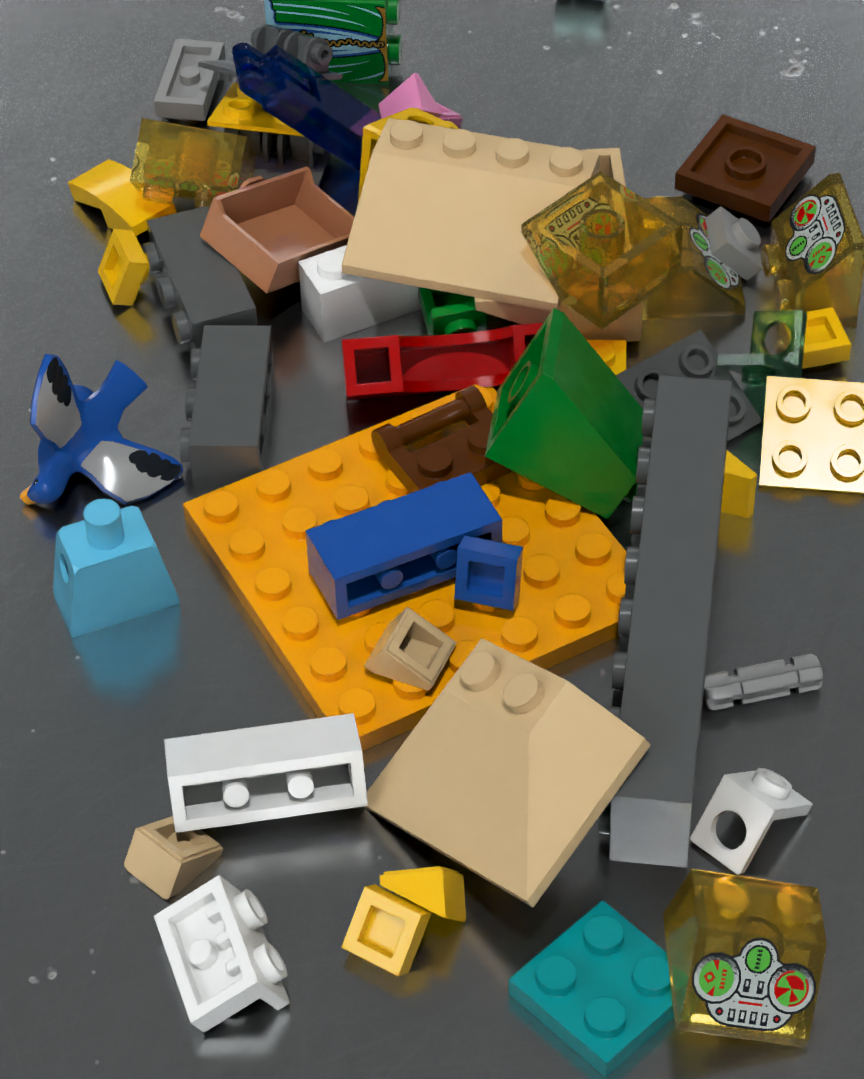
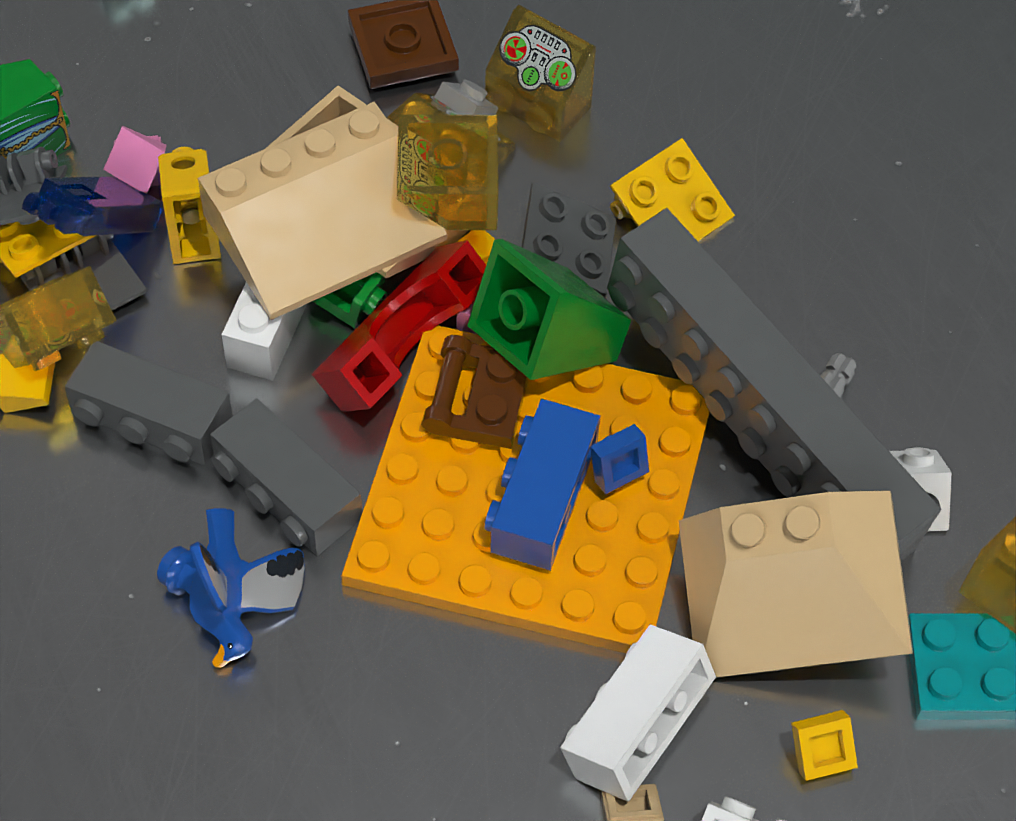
camera: 50 degrees left, 10 degrees up
medium azure torso [53,498,180,638] -> none
yellow plate [97,229,149,306] -> none
nougat container [200,166,354,294] -> none
tan slope [364,607,457,691] -> none
yellow slope [379,866,466,922] -> none
clear green bracket [716,310,807,386] -> none
yellow plate [779,307,851,370] -> none

